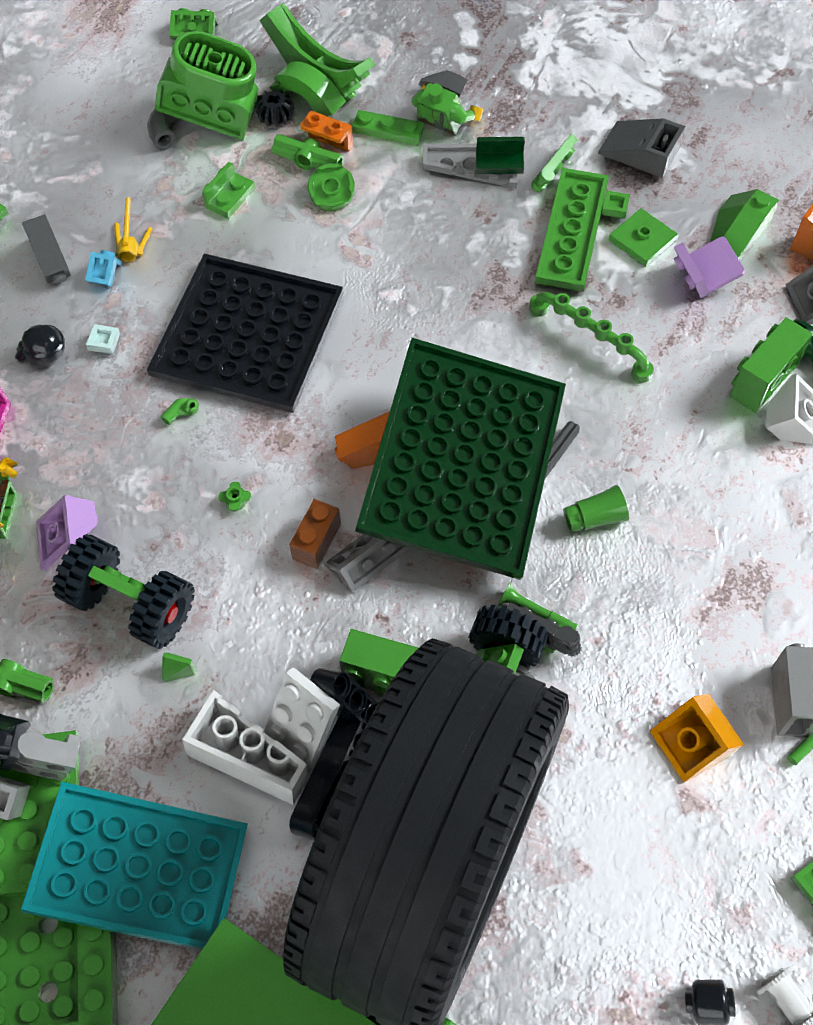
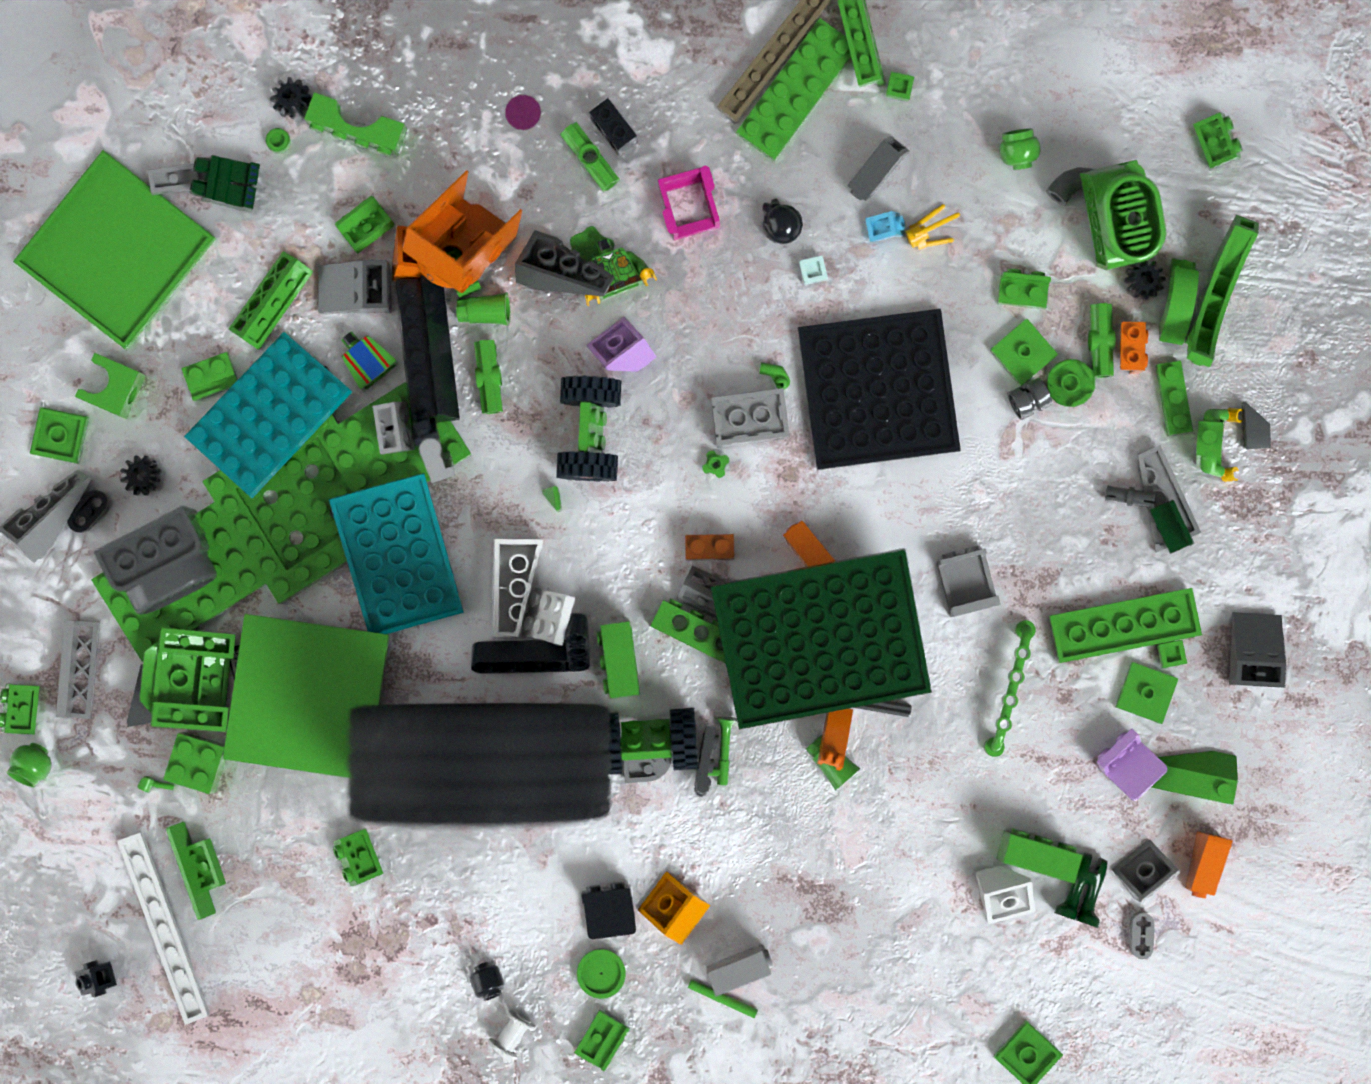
camera: 65 degrees right, 25 degrees up
plate [531,133,578,192] -> none
none -> bright green piece [577,948,626,999]
none -> black bracket [581,882,636,940]
none -> bright green brick [650,598,726,664]
none -> light grey piece [711,388,790,448]
none -> orange hinge [817,708,853,771]
none -> light grey panel [936,545,1001,617]
none -> bright green plate [990,319,1058,386]
none -> bright green piece [999,128,1040,170]
none -> dark grey wheel [1008,377,1052,420]
none -> dark grey pin [1105,485,1157,508]

